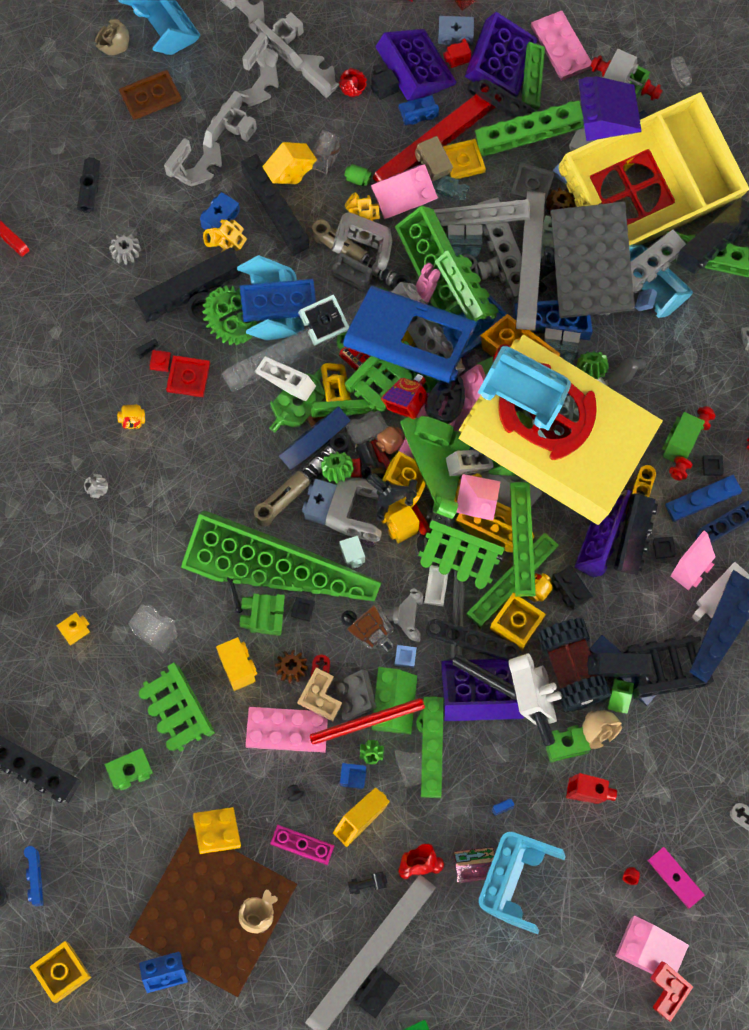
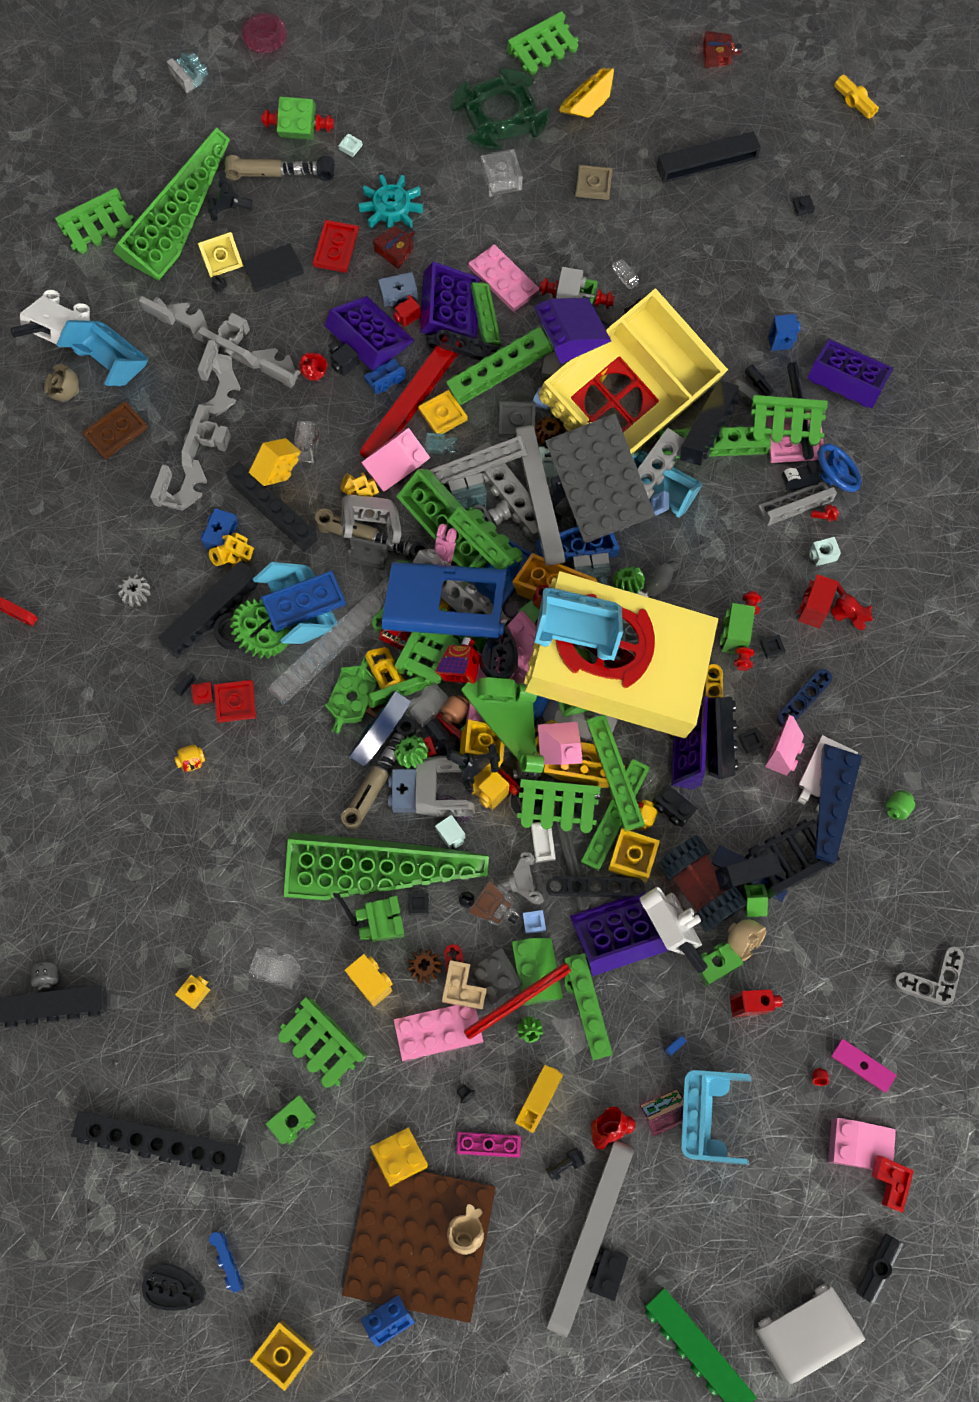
camera: 15 degrees left, 0 degrees up
black piece [77,157,101,213] -> none
light grey gear [84,474,108,498] -> none
white slope [255,356,316,401] -> none
piece [298,295,349,346] -> none
blue panel [340,763,366,789] -> none
bright green brick [344,164,372,187] -> none
dark tan brick [415,136,453,182] -> none
light grey brick [446,450,494,476] -> none
black axle [452,655,517,700] -> none
blue plate [665,475,742,522] -> none

